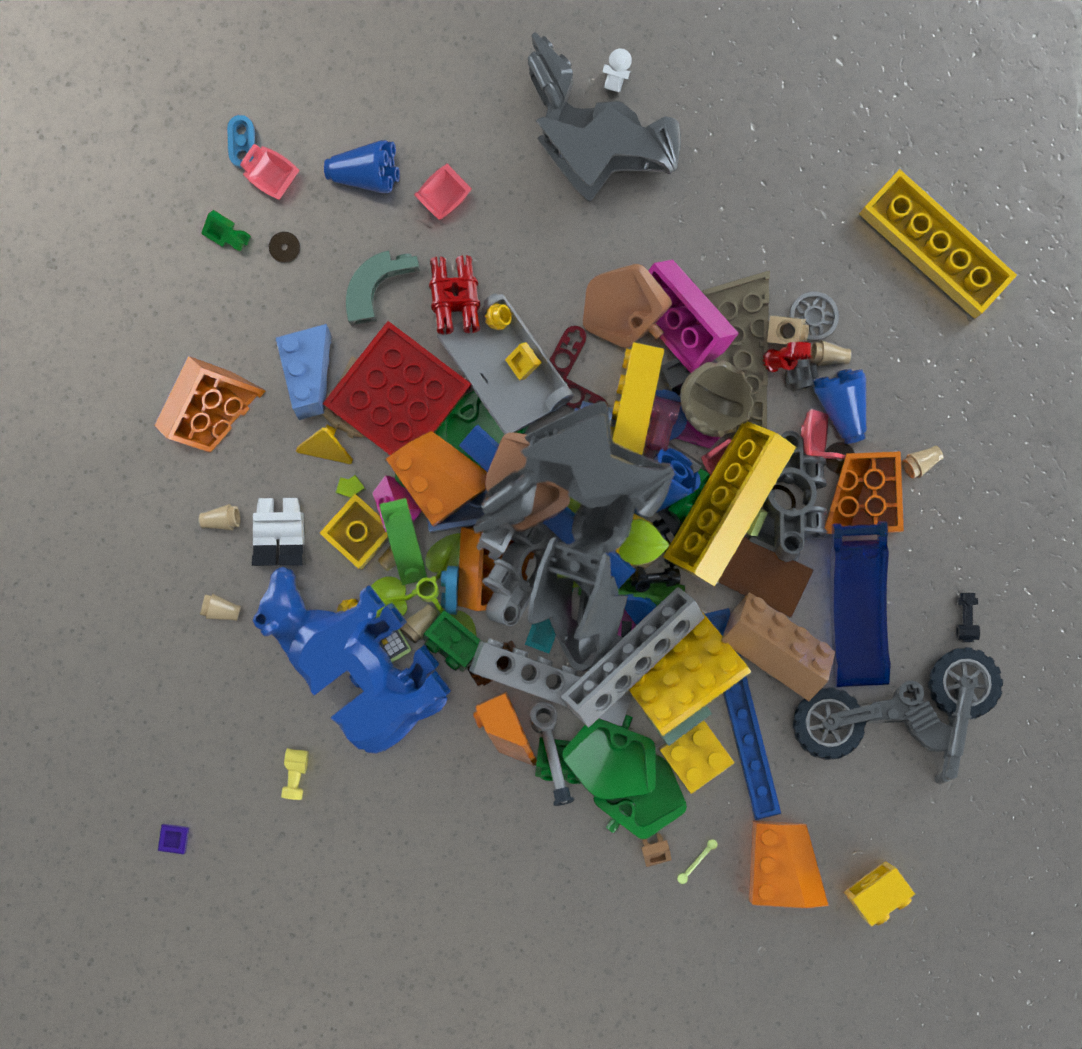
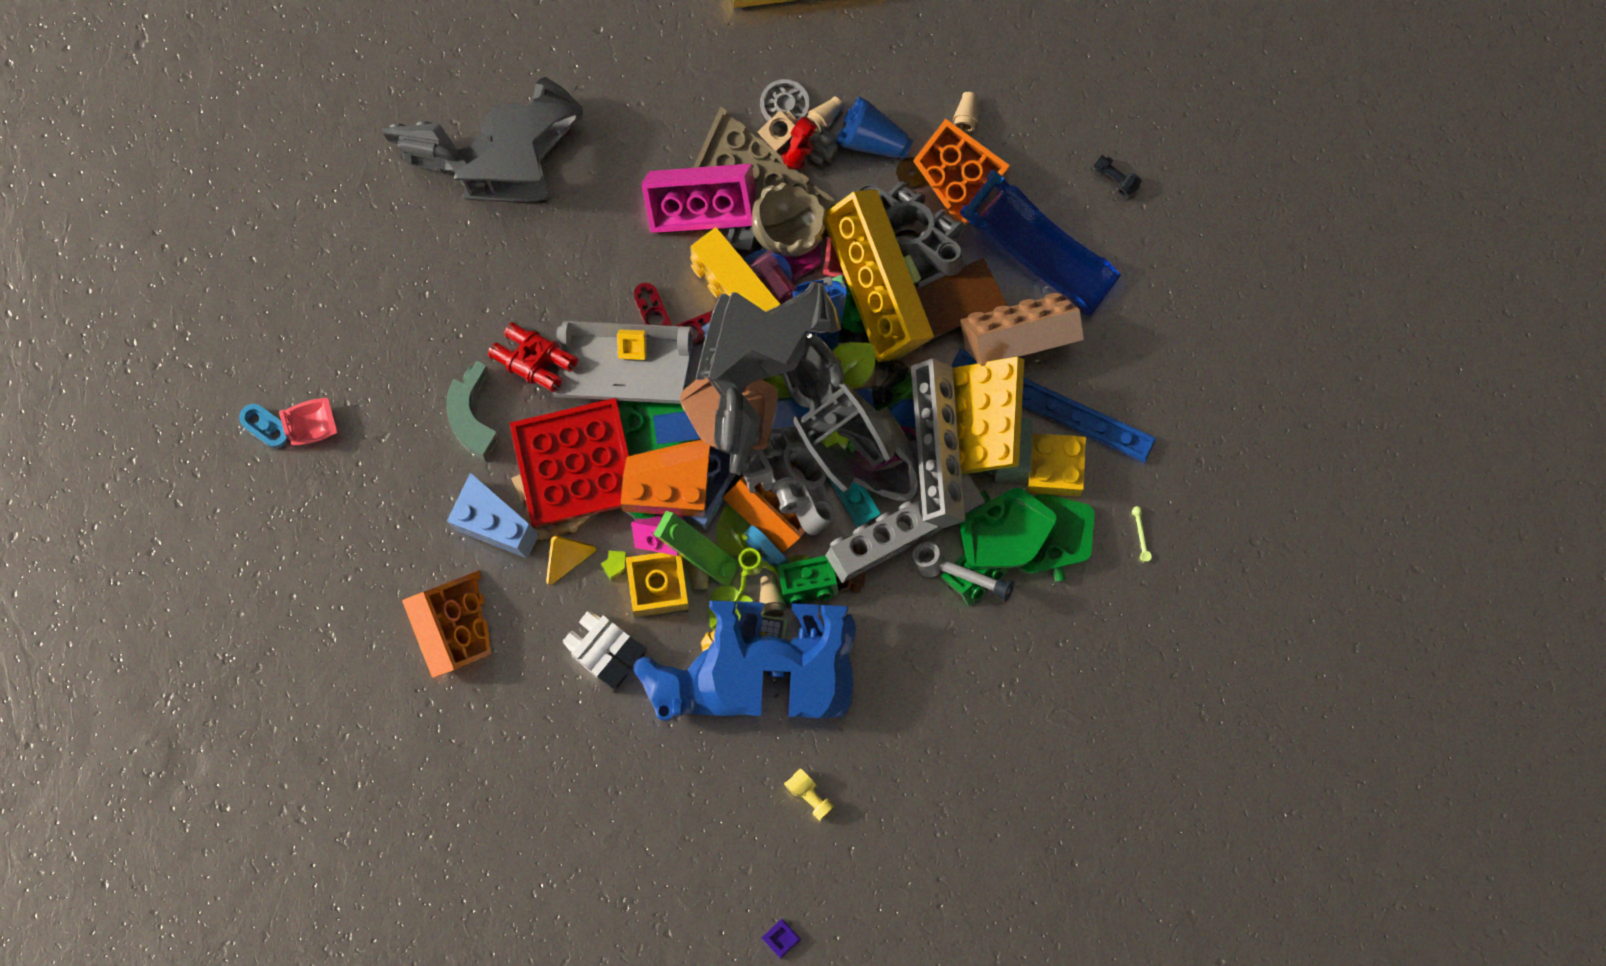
camera: 50 degrees left, 10 degrees down
tan cone [199,504,241,530] -> none
tan cone [200,593,241,621] -> none
green plate [201,210,251,251] -> none
dark brown wheel [269,232,300,263] -> none
blue cone [324,140,400,193] -> none
coral piece [414,164,472,220] -> none
orange wedge [473,691,537,766] -> none
yellow plate [485,304,512,330] -> none
nougat animal [583,264,672,348] -> none
white hips [603,48,632,92] -> none
medium nougat tile [641,833,672,867] -> none
orange wedge [749,820,829,908] -> none
piece [793,647,1003,785] -> none
coral piece [801,409,845,459] -> none
yellow brick [843,861,915,926] -> none

